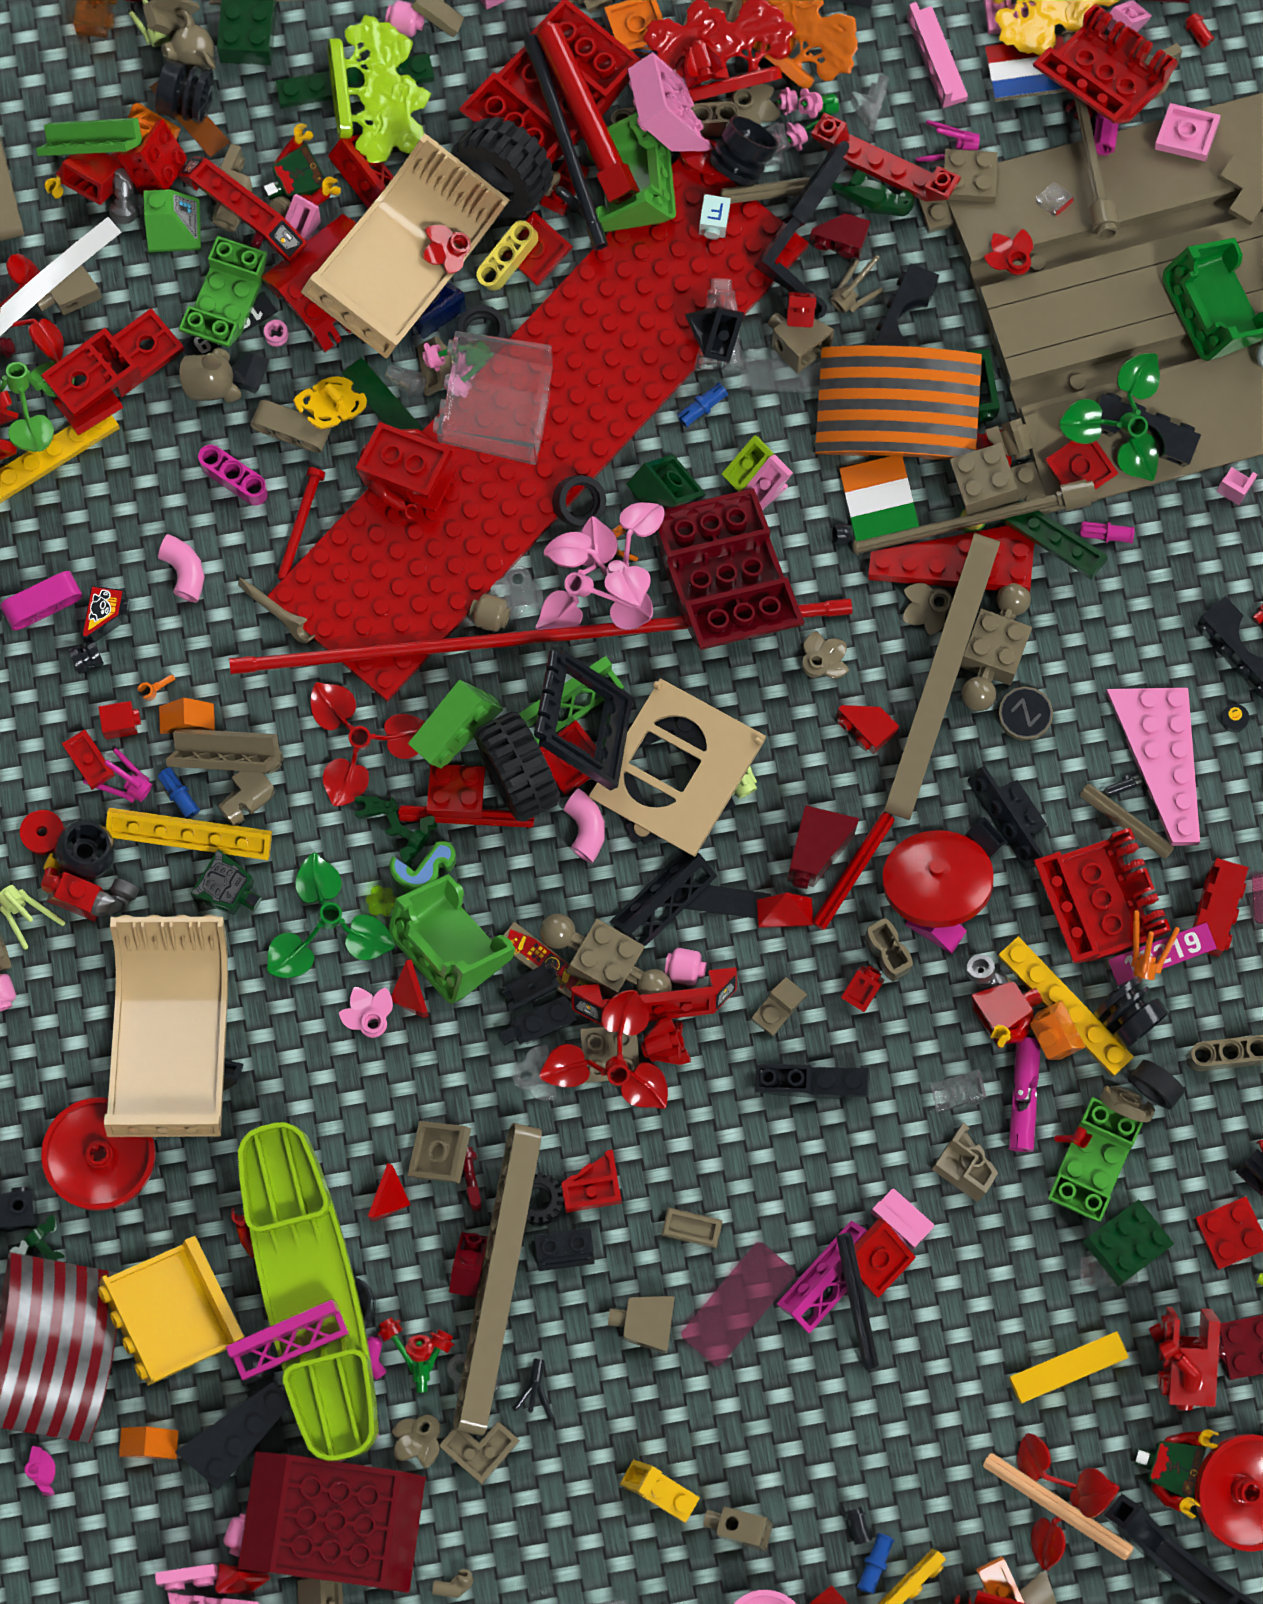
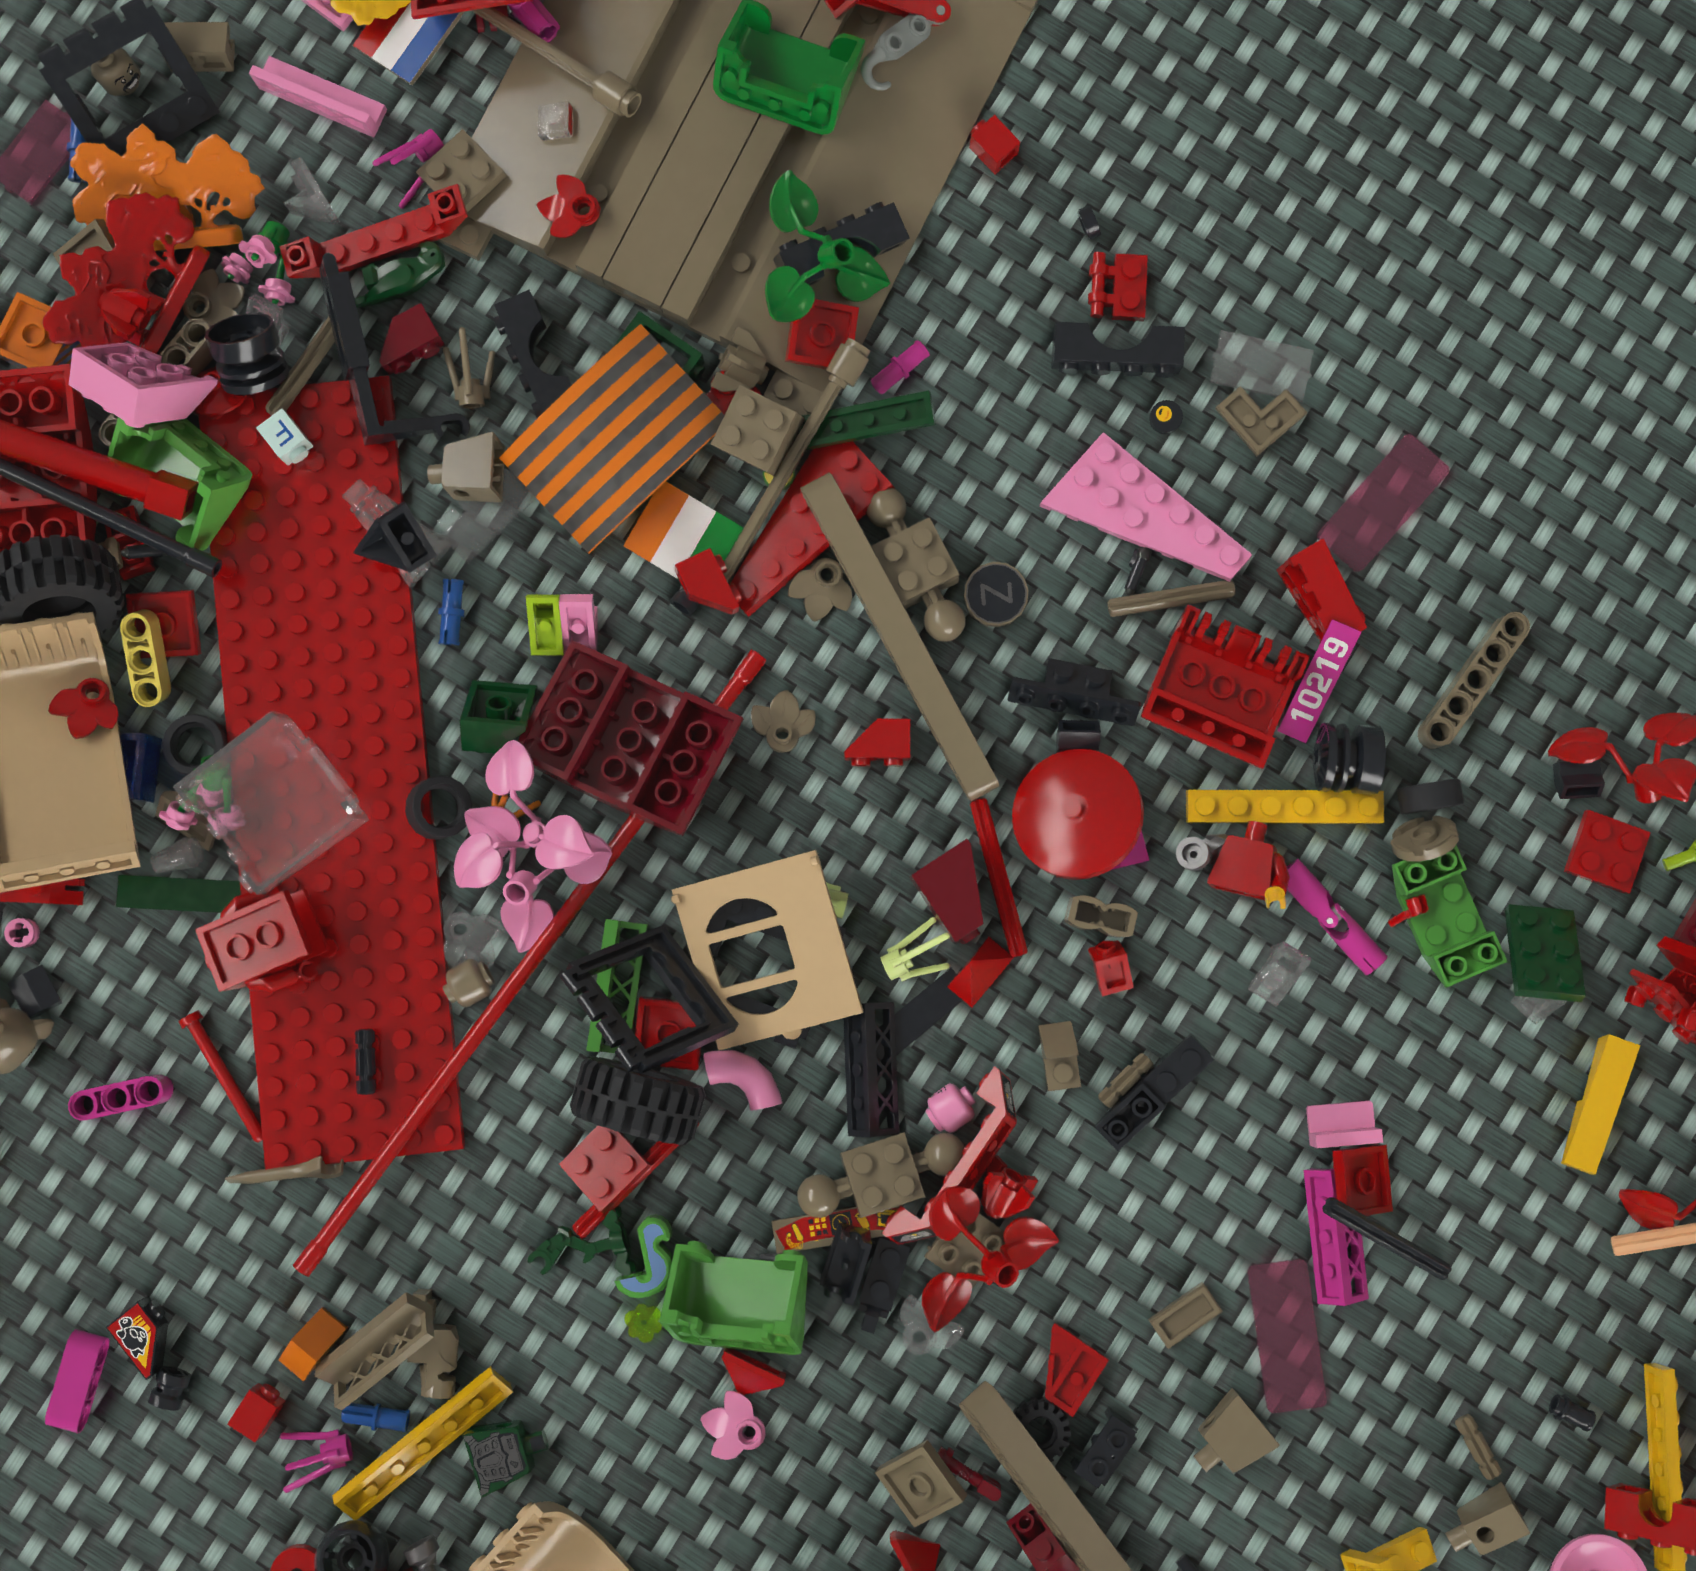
camera: 45 degrees left, 10 degrees up
red plate [62,729,115,790] -> none
orange hand [137,674,176,701] -> none
bright pink cylinder [158,534,204,603] -> none
dark tan beam [250,400,332,453] -> none
green plant [267,852,395,978] -> none
yellow shield [293,376,367,430] -> none
red plant [311,682,425,806] -> none
bright green wedge [408,679,503,768] -> none
red slope [787,292,816,328] -> none
blue pin [857,1533,895,1595] -> none
dark tan slope [932,1123,998,1202] -> none
orange torso [1030,1000,1086,1060] -> none
orange plant [1131,910,1180,980] -> none
bright pink panel [1216,467,1258,505] -> none
none -> black axle [355,1029,376,1095]
none -> red slope [674,548,742,615]
none -> yellowish green plant [880,917,950,982]
none -> dark tan axle [1098,1053,1154,1108]
none -> dark tan axle [1455,1414,1502,1480]

